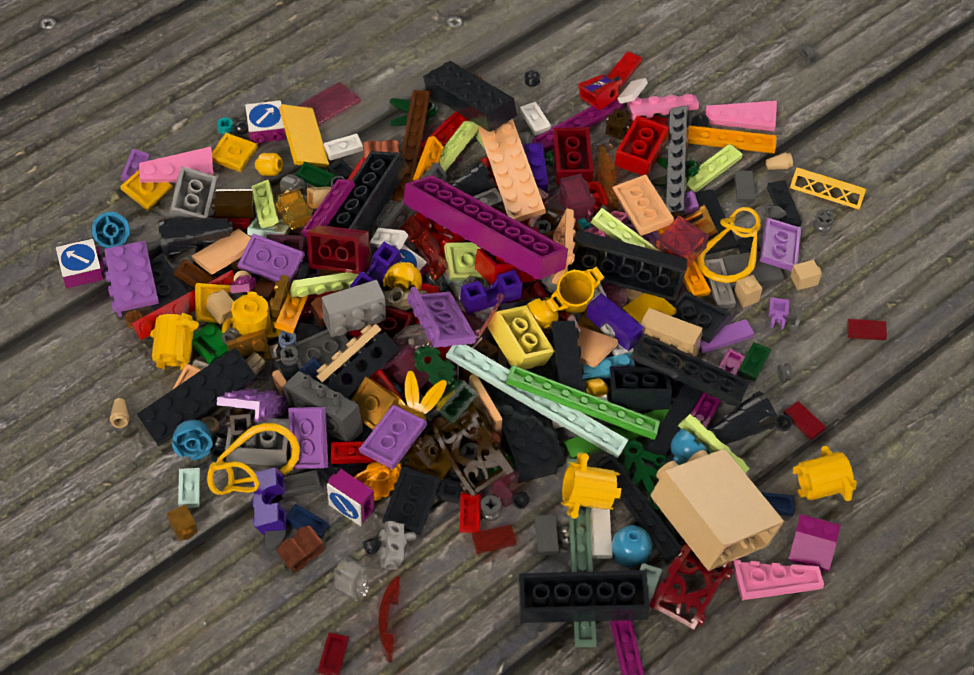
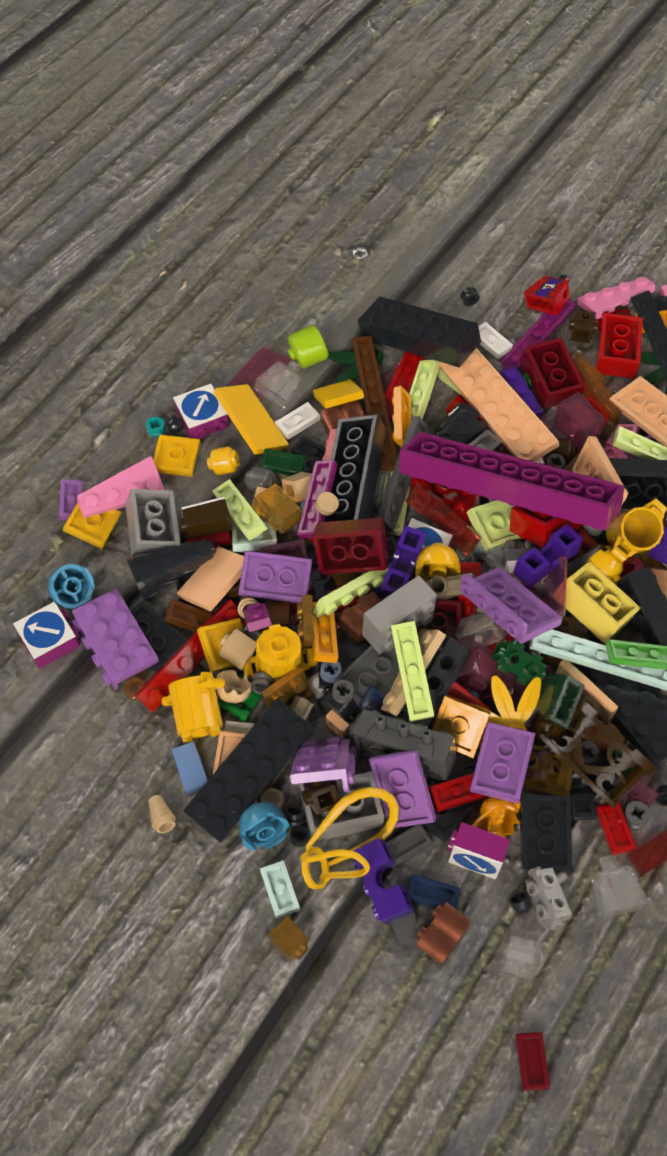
camera: 15 degrees left, 5 degrees up
white plate [370,228,408,251] -> none
clear red slope [378,576,400,663] -> none
red plate [607,51,642,91] -> none
white tile [618,78,648,104] -> none
none -> medium blue tile [171,742,208,795]
none -> tan hair [216,670,252,703]
none -> clear torso [253,361,301,411]
none -> lime head [287,325,329,369]
none -> yellow tile [313,379,364,409]
none -> tan tile [315,492,339,515]
none -> yellowish green plate [391,621,434,722]
none -> clear torso [592,855,649,920]

